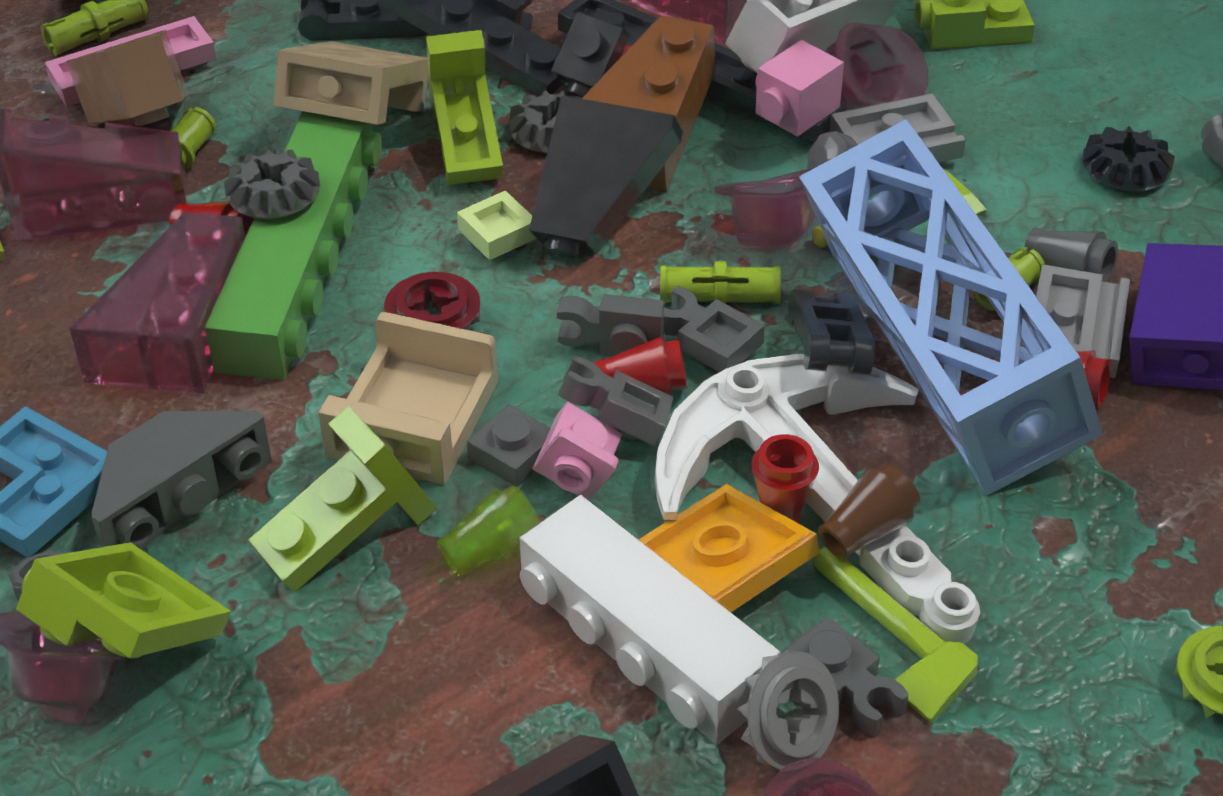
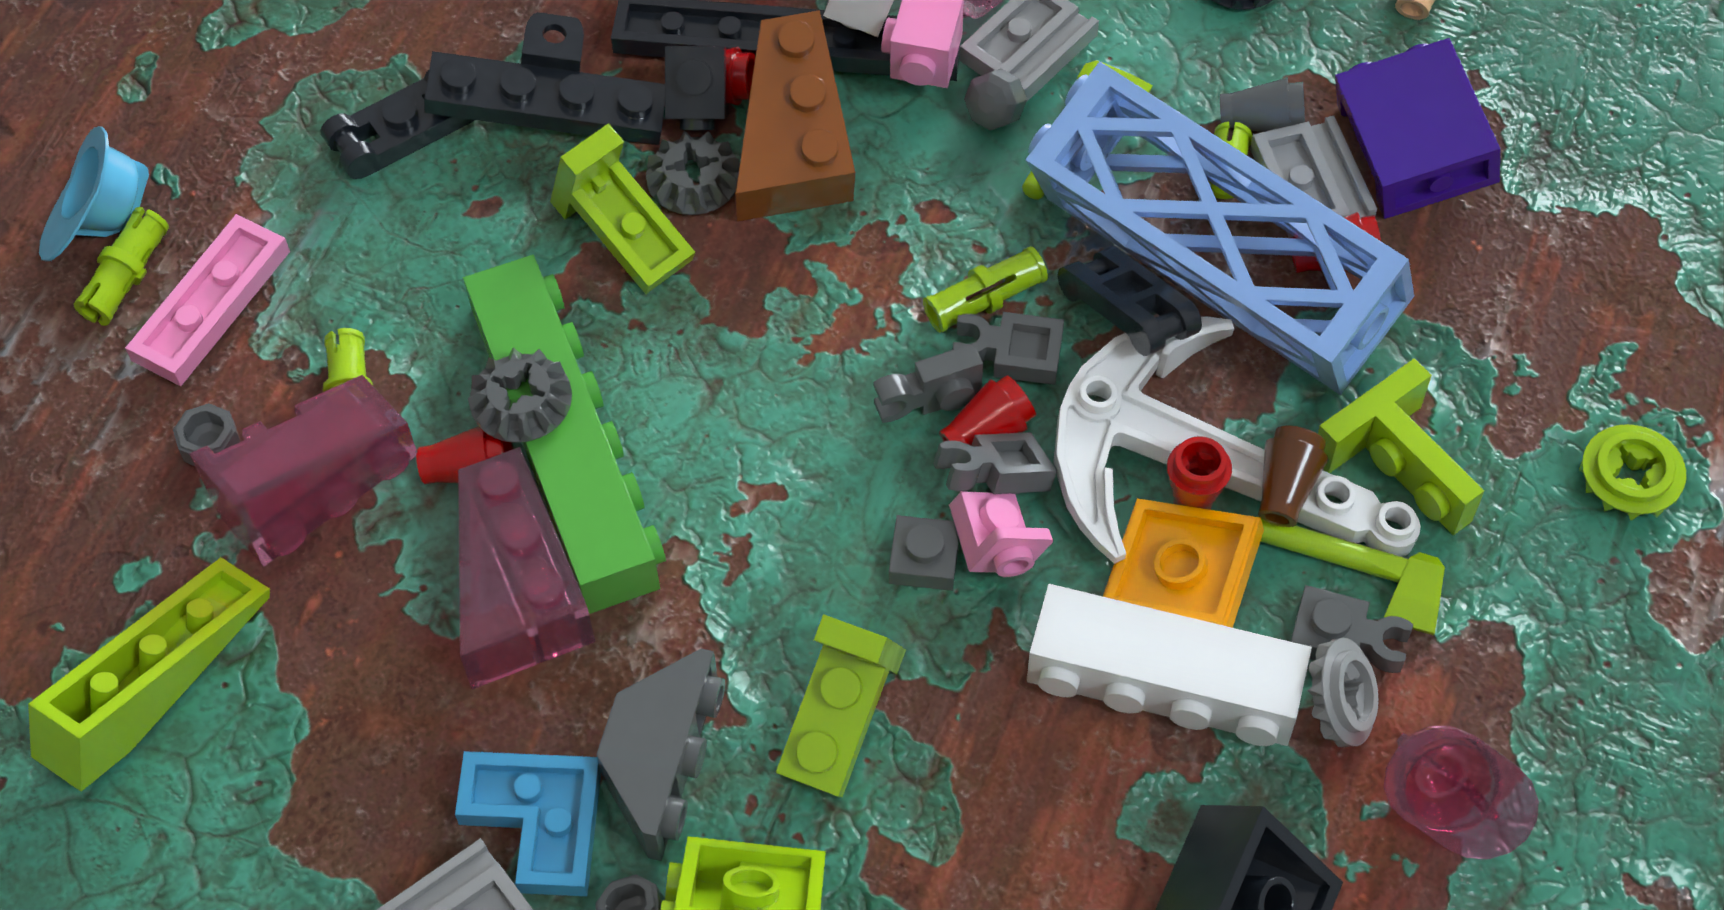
camera: 30 degrees left, 15 degrees up
medium nougat wedge [66,29,187,130] -> none
tan panel [273,41,428,125] -> none
tan panel [318,312,499,486] -> none
dark red gear [384,272,481,330] -> none
clear neon green cone [436,485,540,576] -> none
yellowish green plate [457,191,537,260] -> none
black slope [529,95,683,258] -> none
clear pink piece [714,168,815,247] -> none
none -> lime bracket [1318,358,1484,536]

